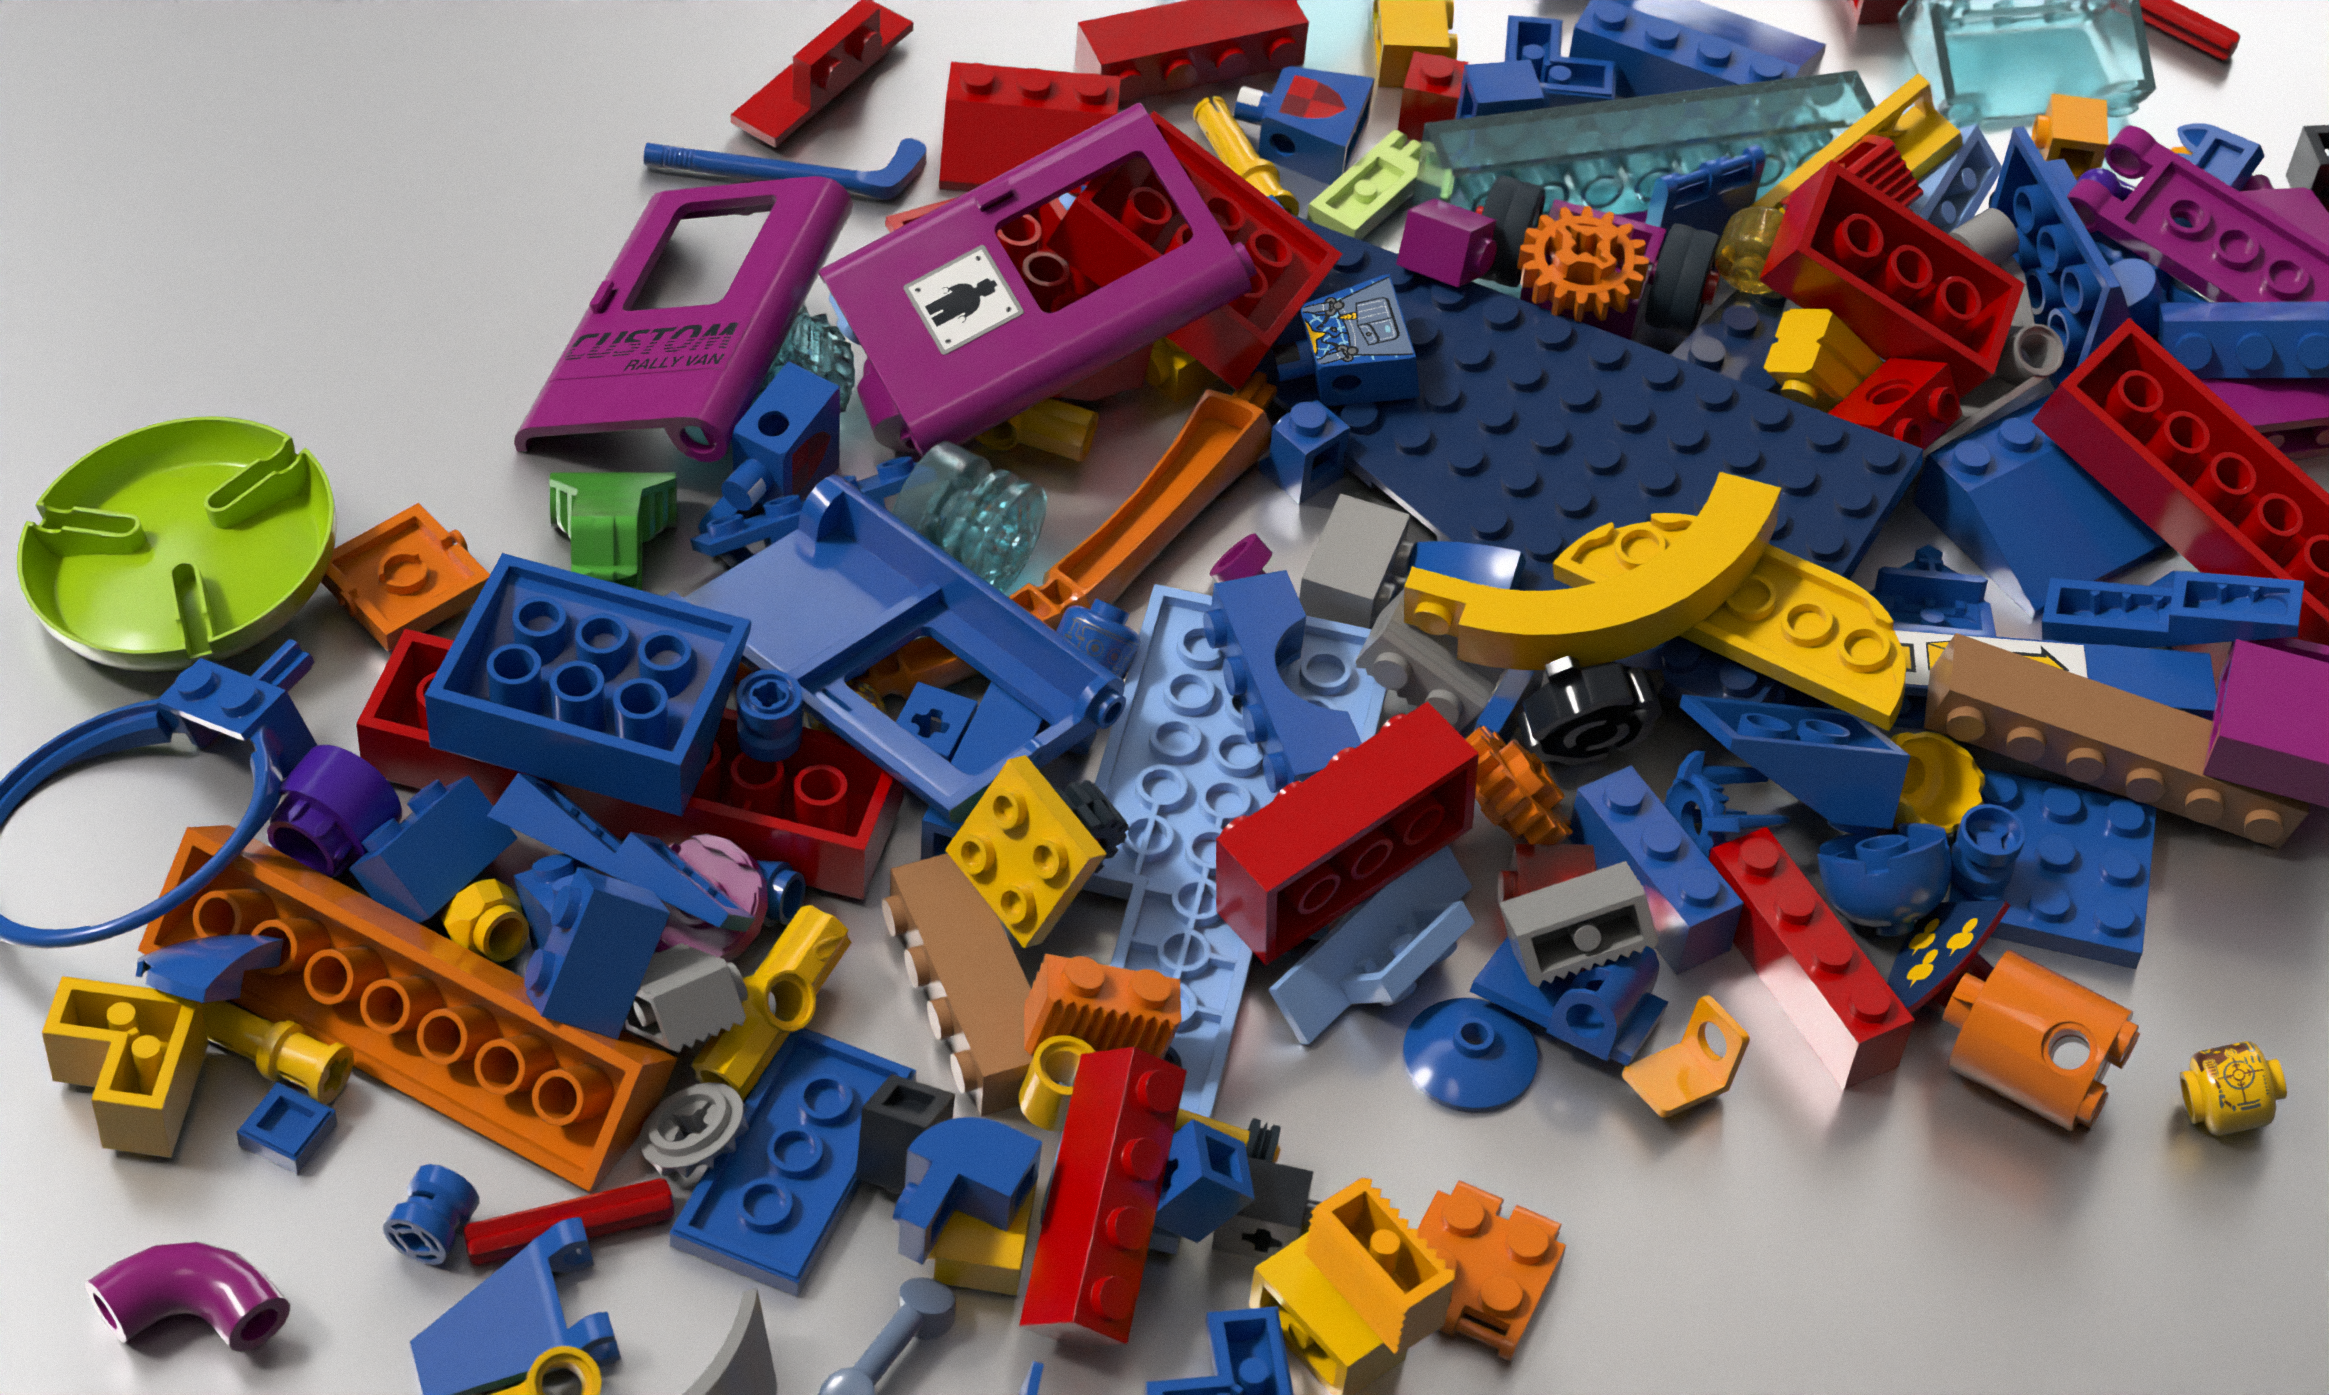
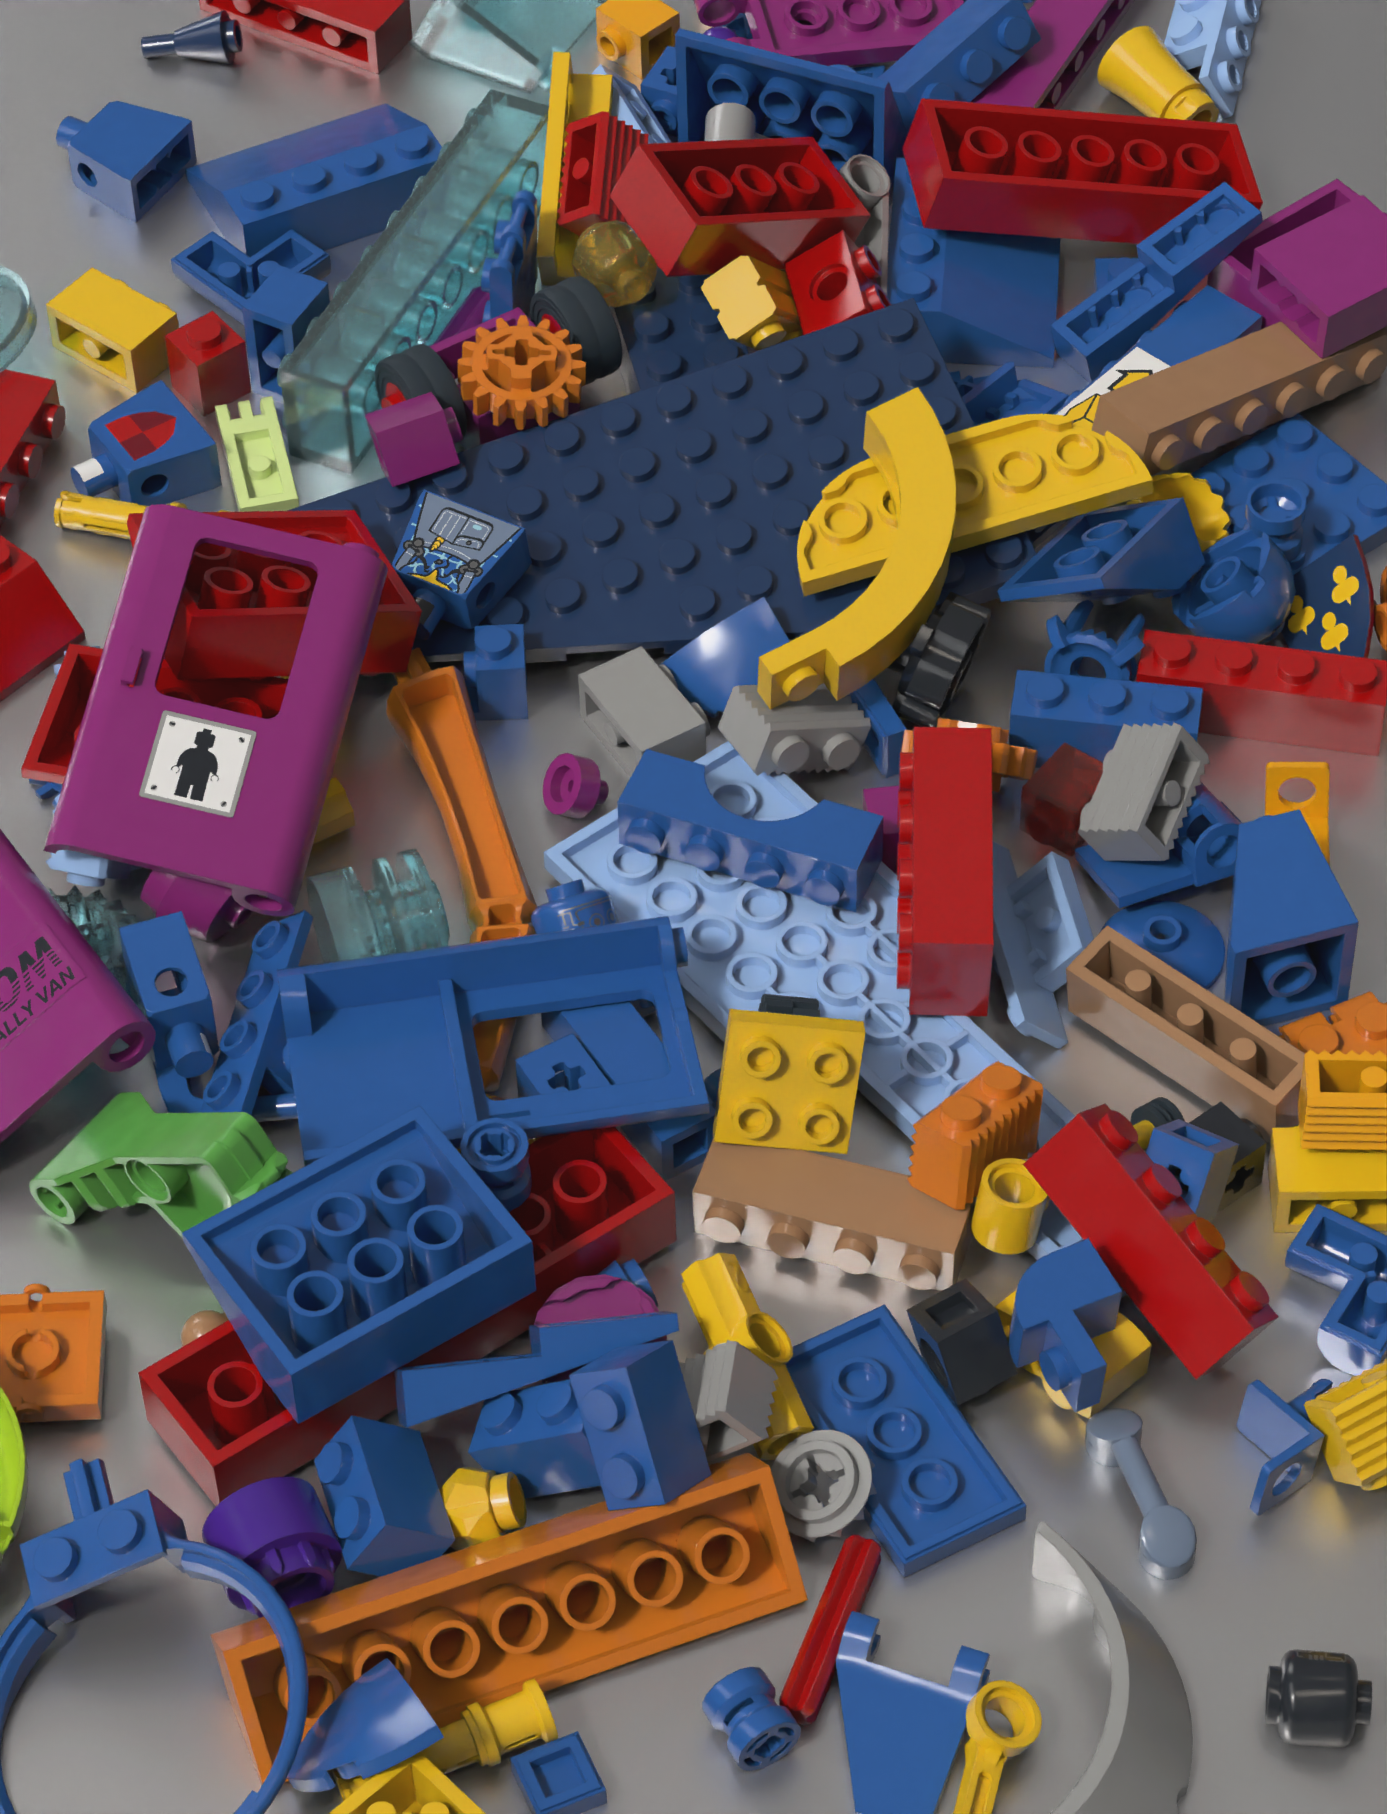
camera: 45 degrees left, 0 degrees up
none -> medium nougat brick [1066,925,1305,1144]
none -> blue slope [1223,809,1358,1027]

